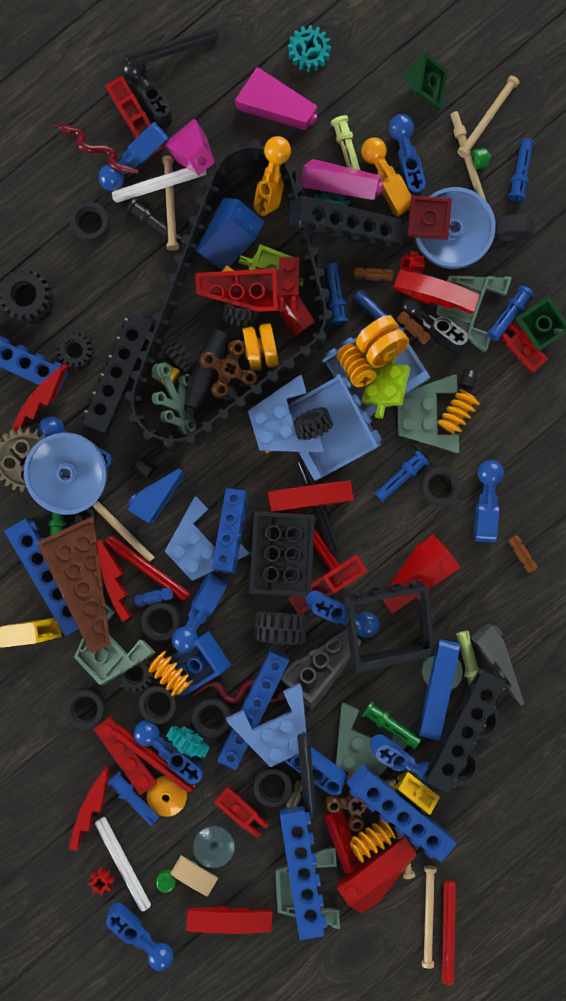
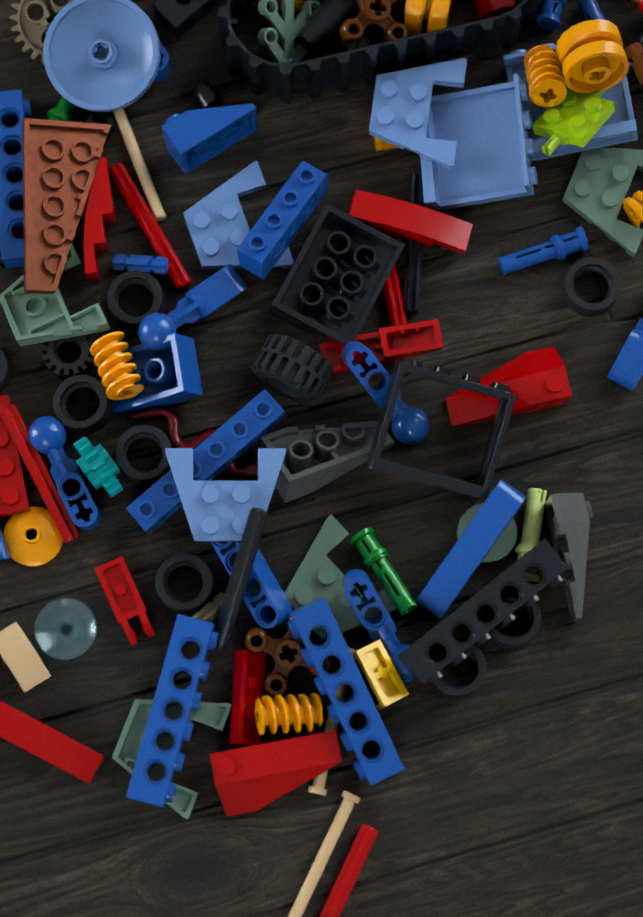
camera: 25 degrees right, 10 degrees down
black tyre [293,407,333,440] -> none

